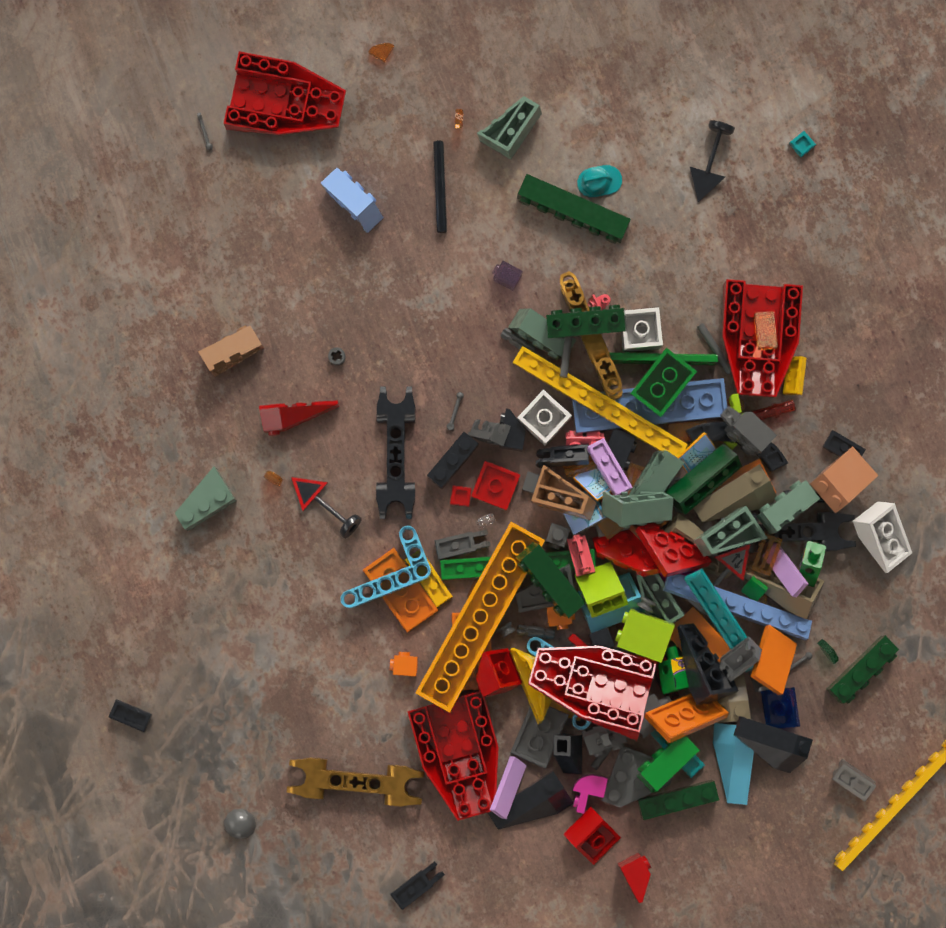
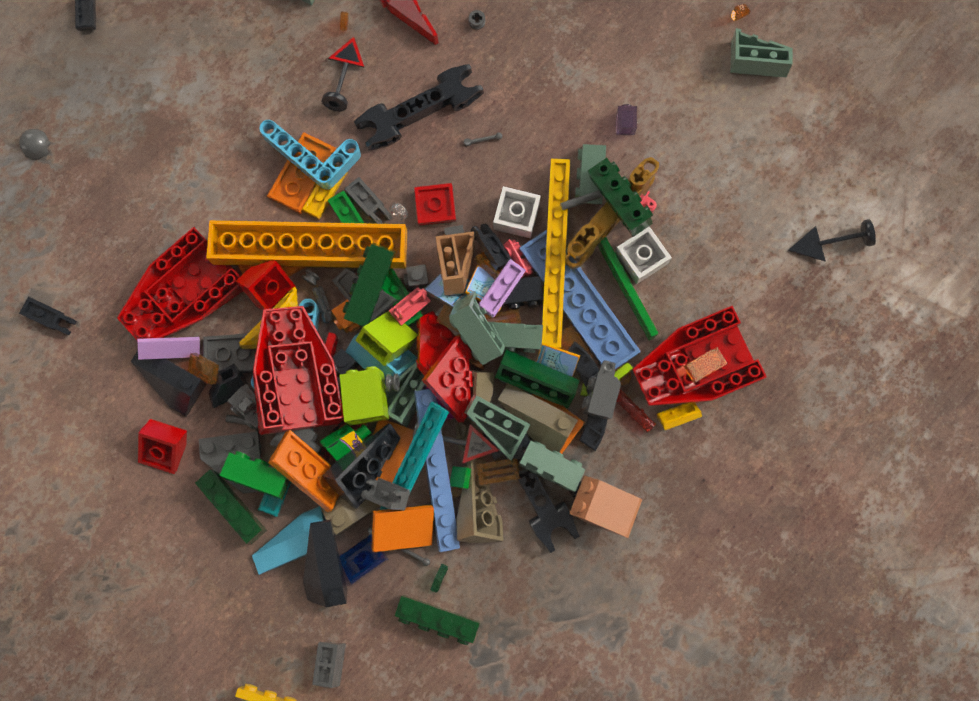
camera: 65 degrees right, 5 degrees down
pearl gold piece [286,757,425,807] -> none
orange brick [390,652,418,676] -> none
black brick [427,432,479,489] -> none
black axle [433,140,447,233] -> none
red tile [450,485,472,507] -> none
dark grey hinge [468,419,511,446] -> none
black slope [500,408,526,452] -> none
dark grey axle [501,328,535,352] -> none
dark green brick [517,174,631,244] -> none
dark pink brick [572,774,608,814] -> none
teal piece [577,165,622,197] -> none
red slope [617,853,652,903] -> none
green brick [630,347,697,417] -> none
dark grey bar [697,323,732,375] -> none
lavender tile [763,542,808,597] -> none
teal tile [789,131,816,158] -> none
green torso [798,541,826,587] -> none
black plate [822,430,866,457] -> none
white slope [853,502,912,573] -> none
none -> clear orange tile [188,353,219,384]

